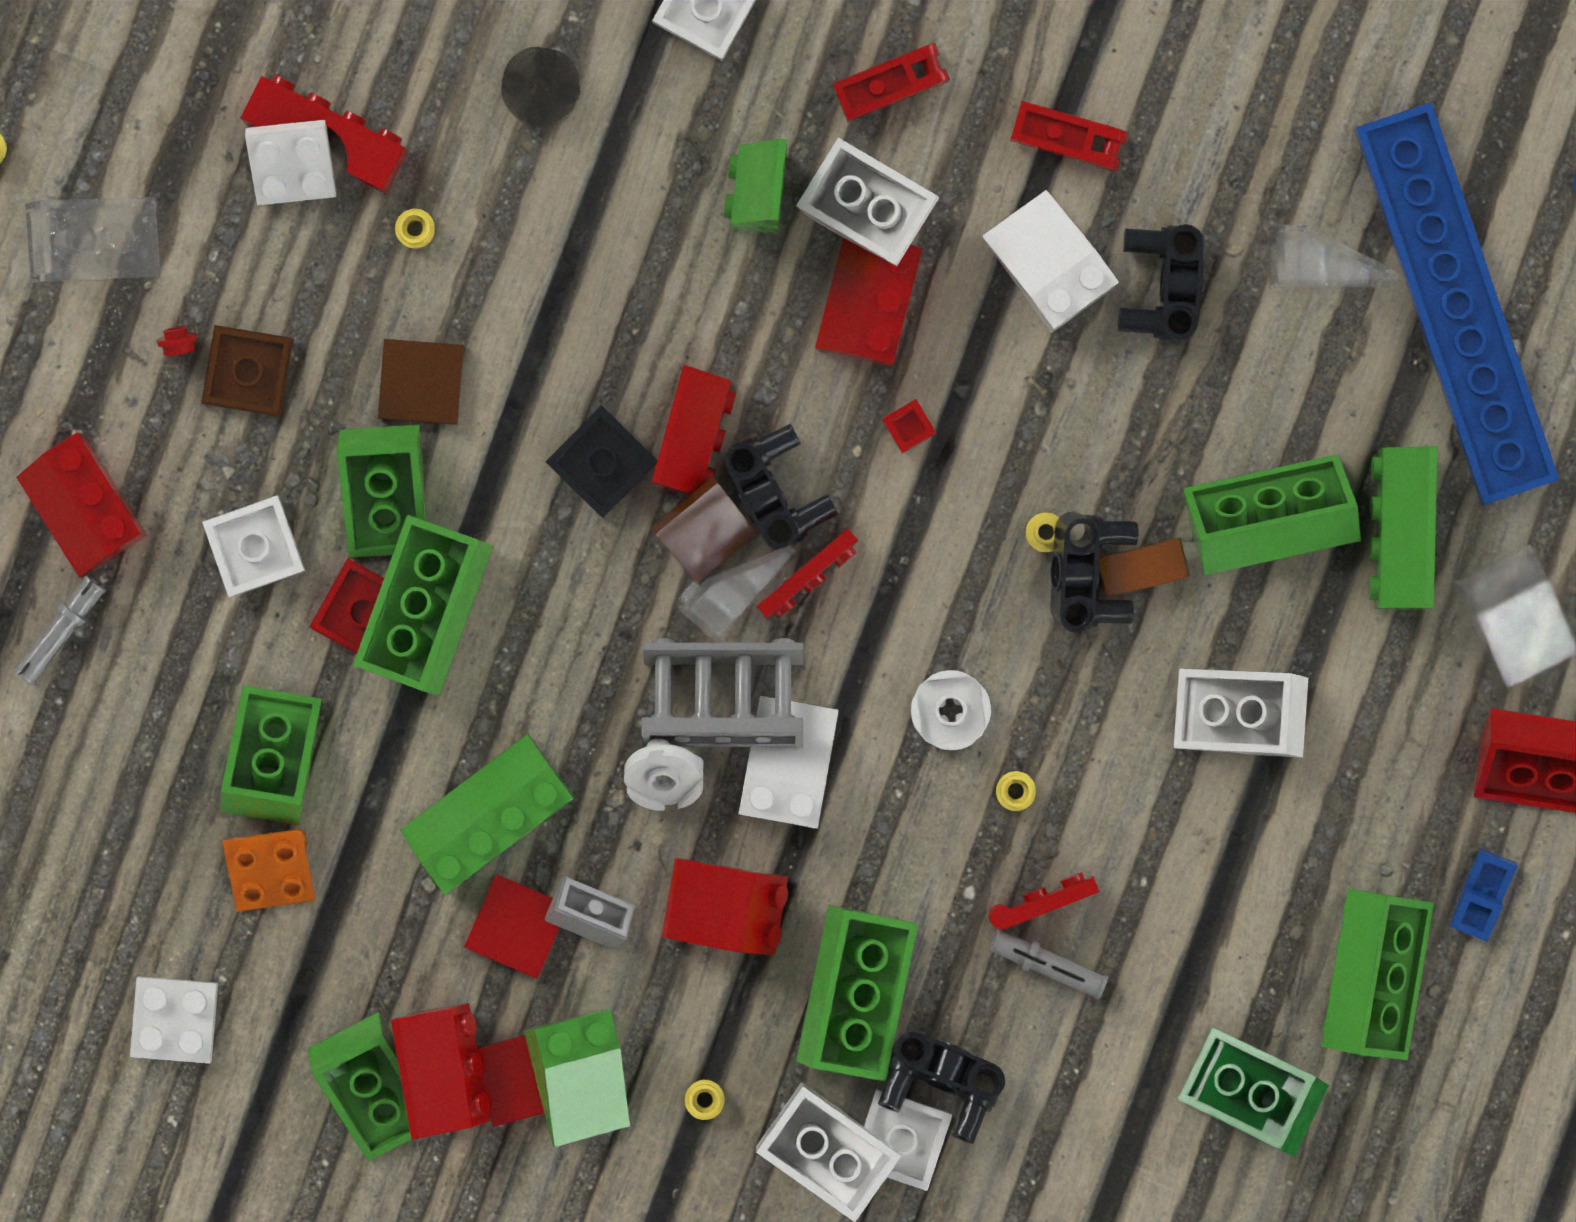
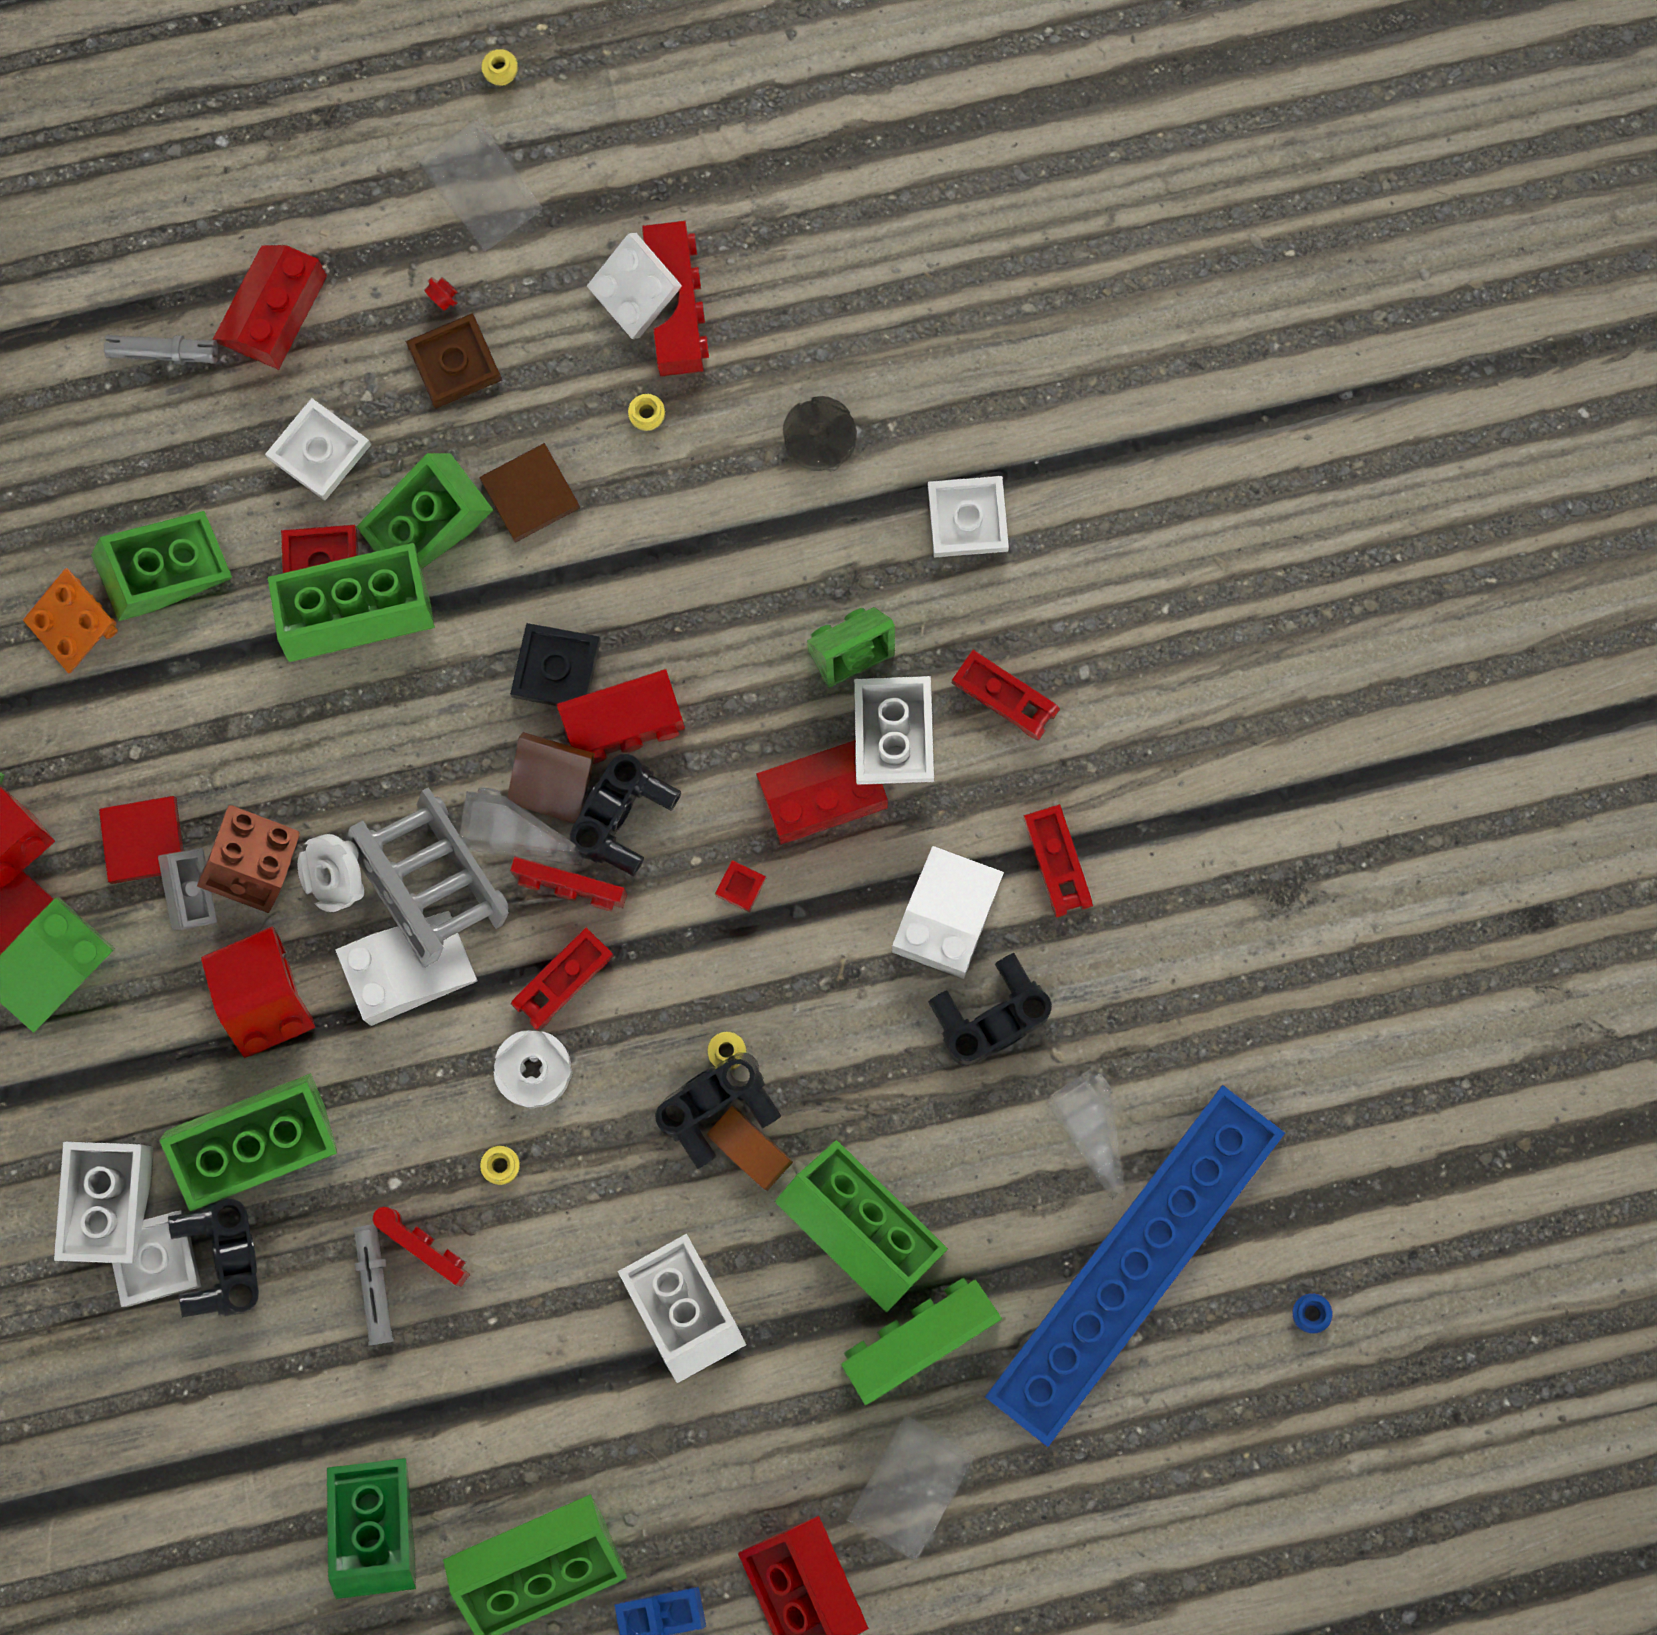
camera: 60 degrees right, 10 degrees down
bright green slope [400,734,576,895] -> none
light yellow plate [685,1080,725,1120] -> none
none -> copper bracket [197,805,300,914]
none -> red plate [511,927,614,1031]

